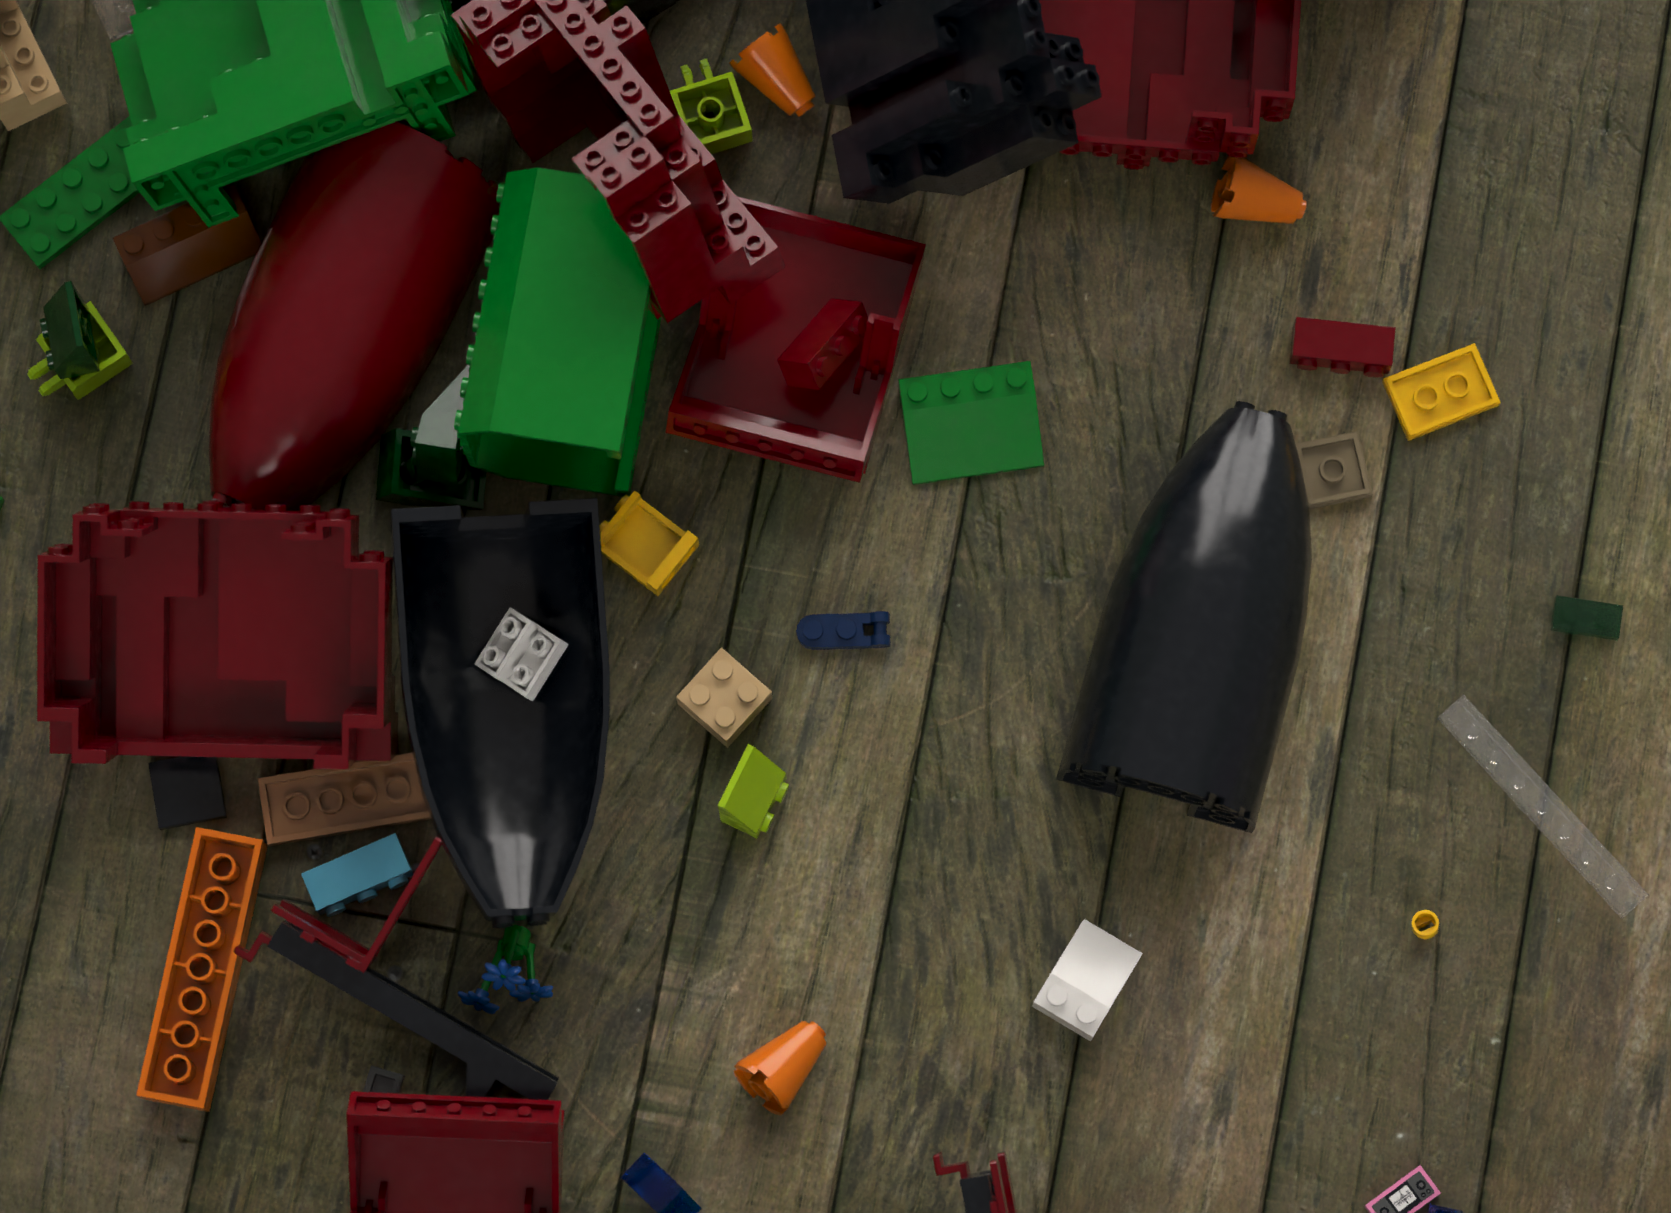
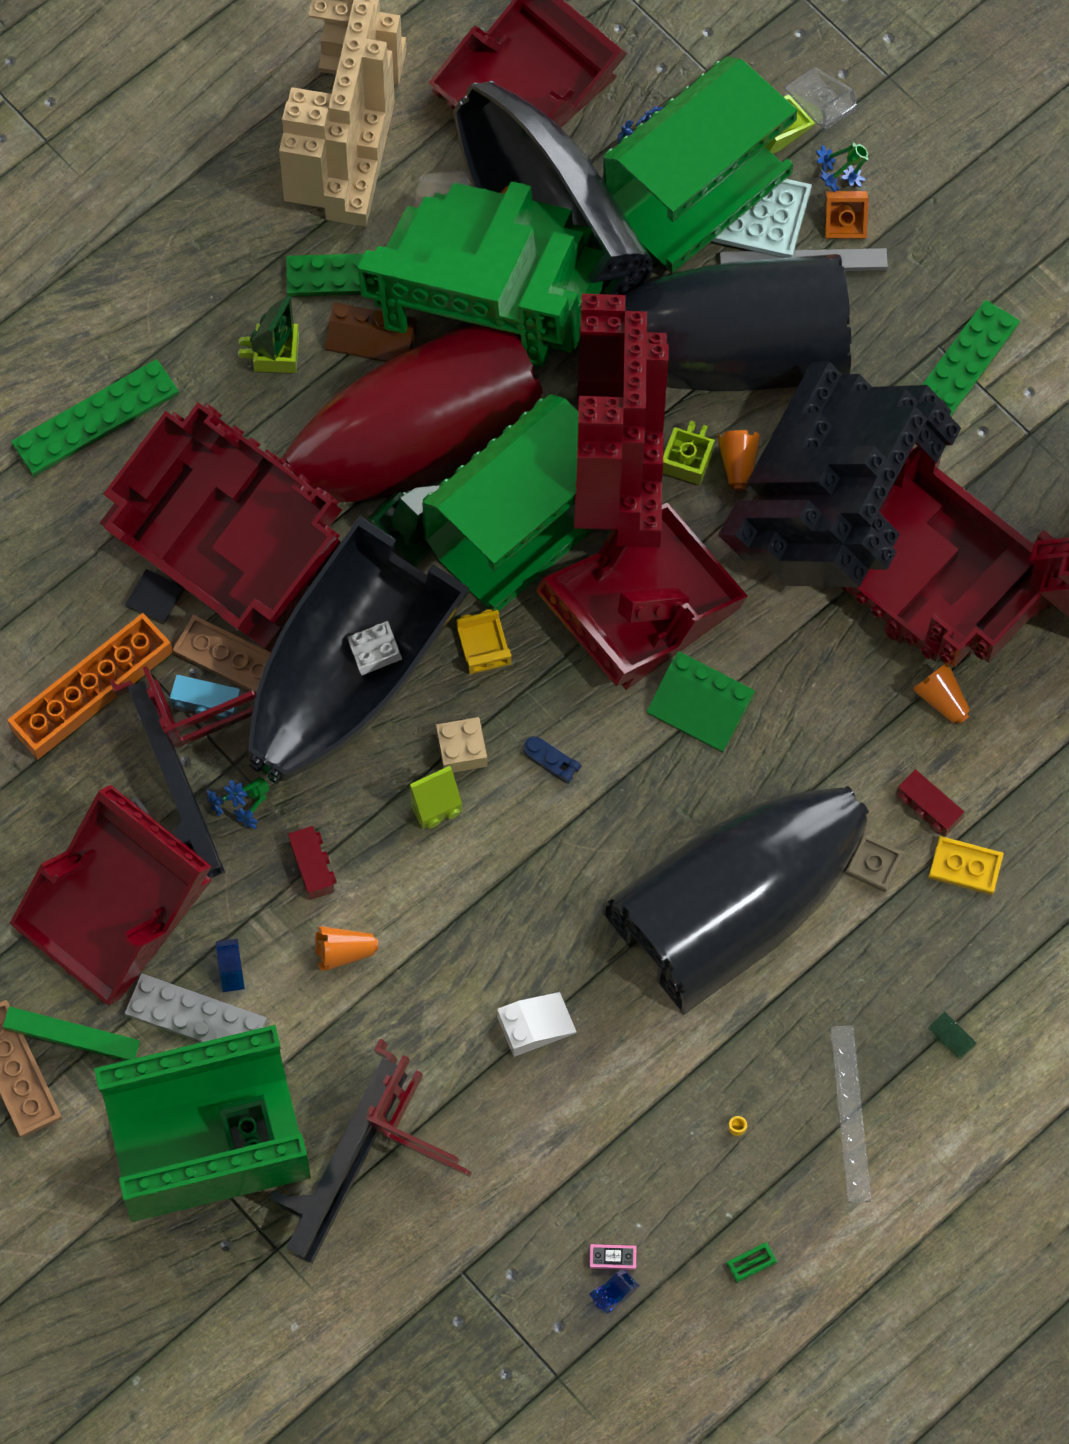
camera: 35 degrees right, 10 degrees down
none -> dark red brick [288,826,337,900]
none -> green tile [726,1242,778,1284]

